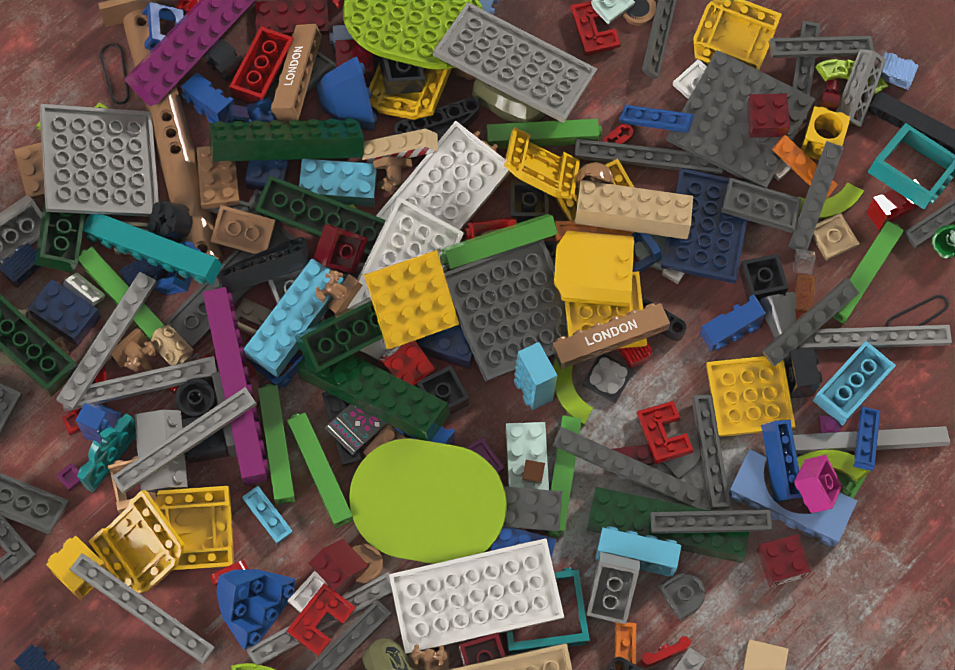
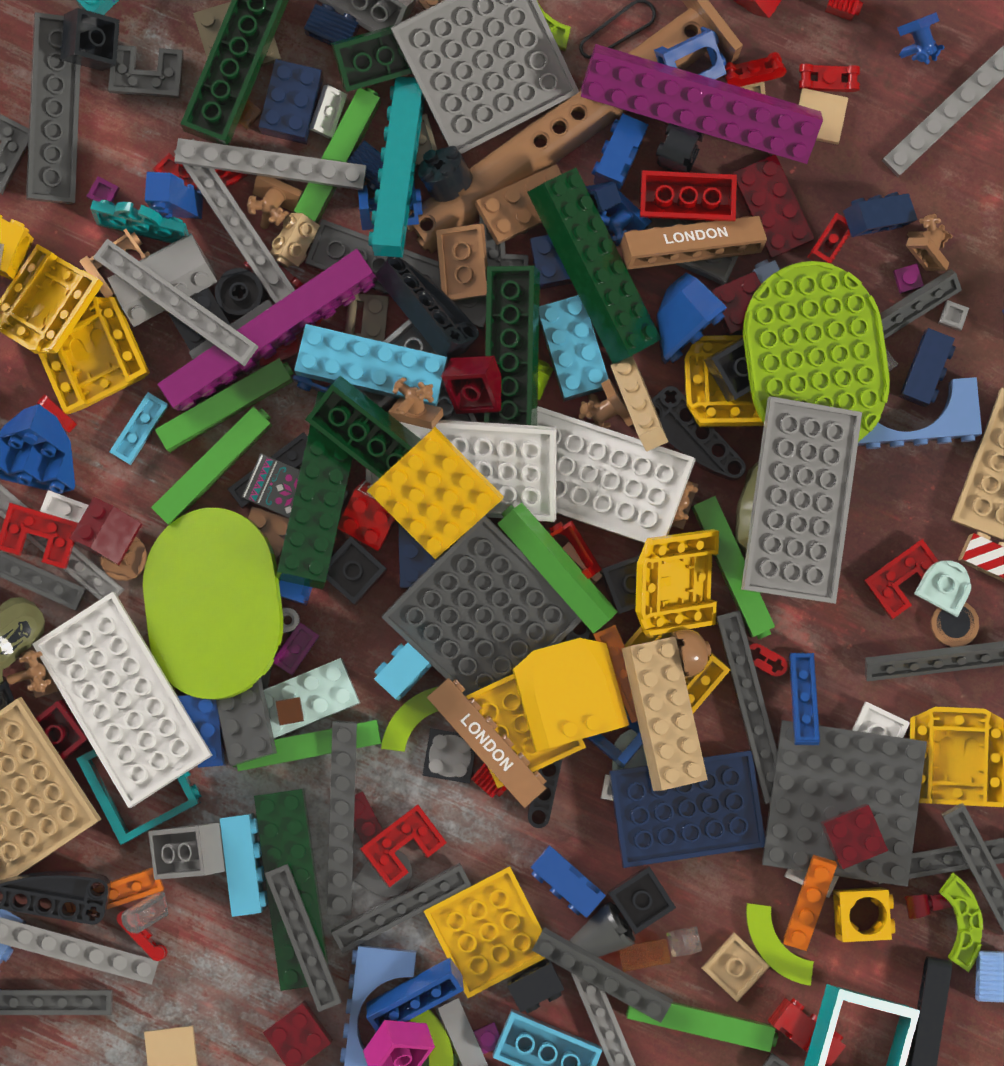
camera: 70 degrees right, 15 degrees up
dark grey tile [657,573,705,621] -> none
dark grey tile [721,178,801,233] -> none
dark grey plate [788,141,844,254] -> none
light grey fence [836,49,886,127] -> none
none -> clear brick [121,892,169,934]

